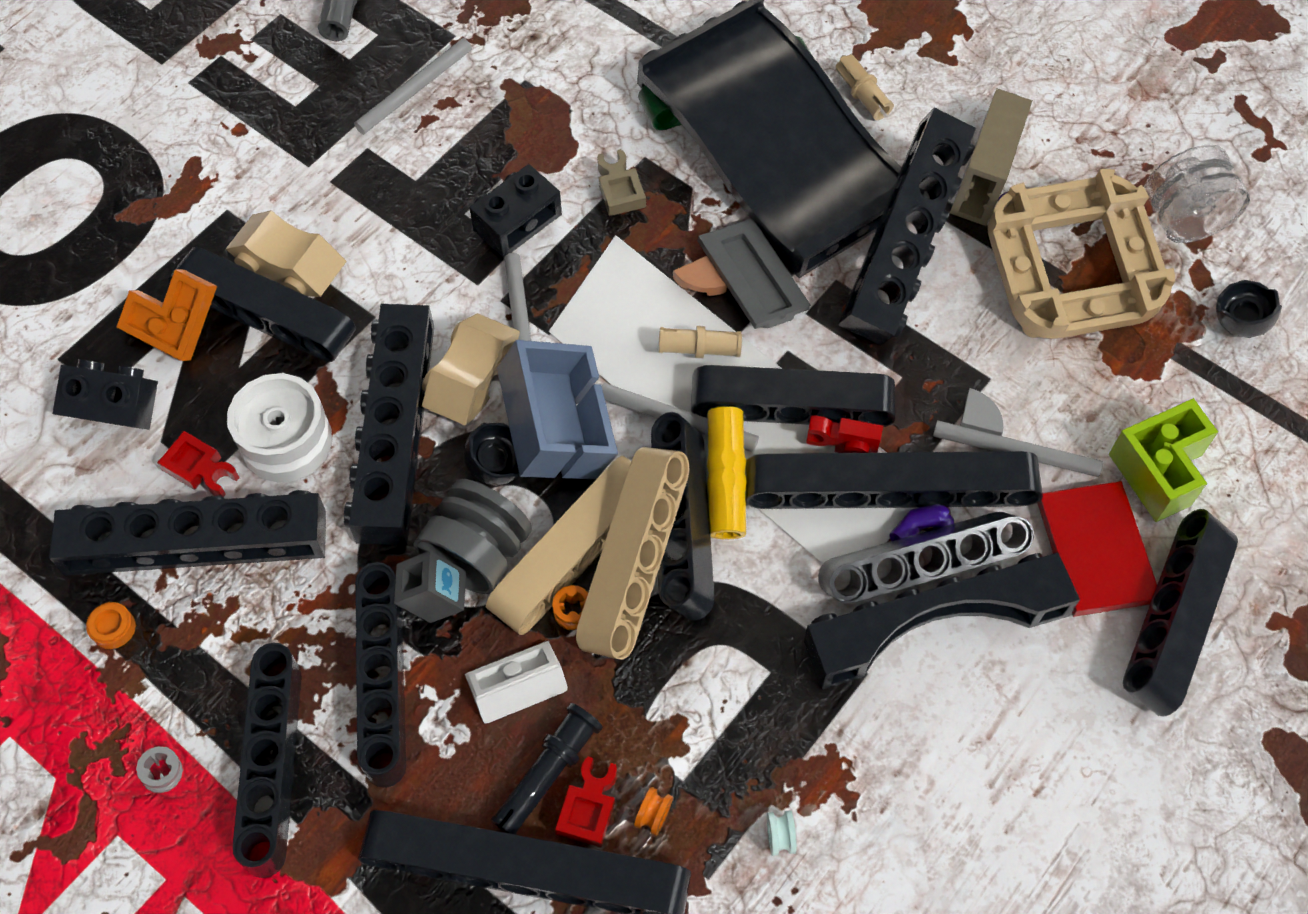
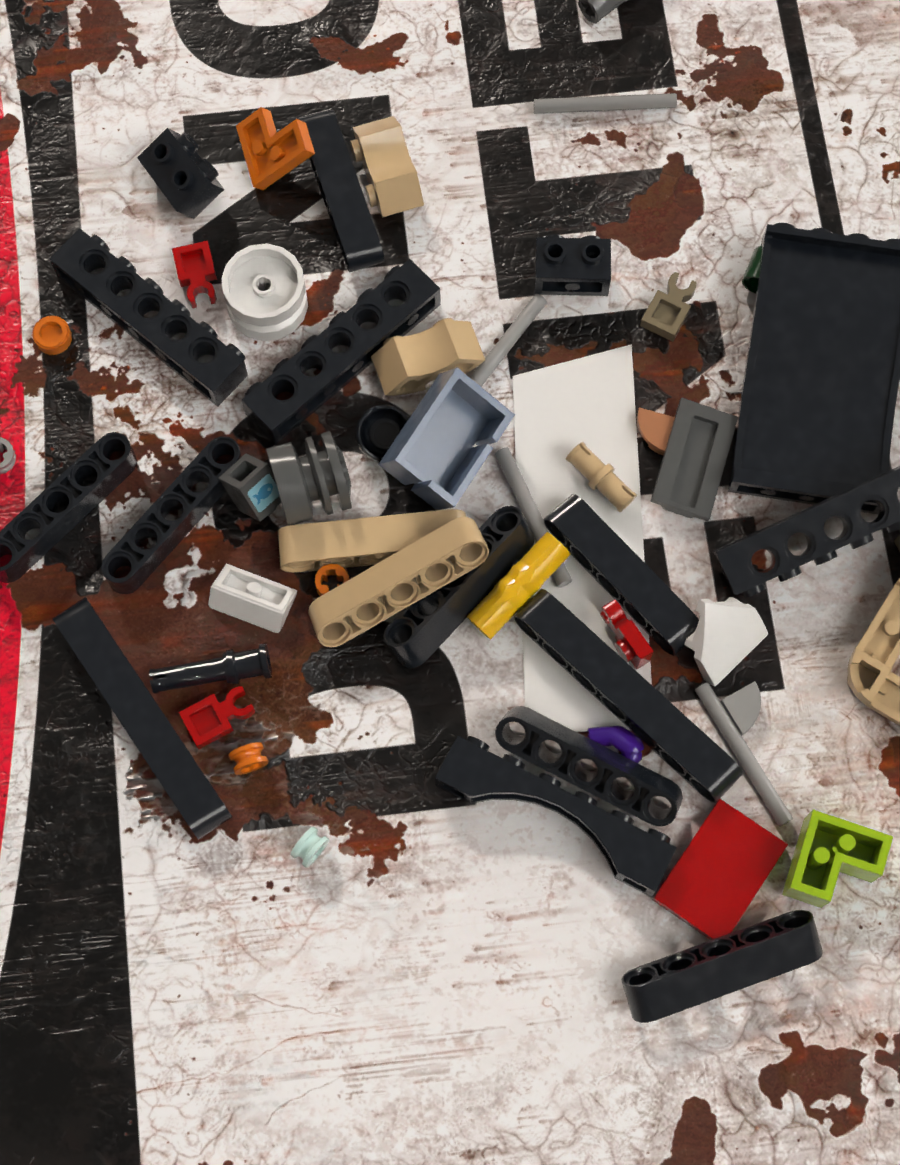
camera: 45 degrees right, 10 degrees up
none -> white slope [684,597,768,687]

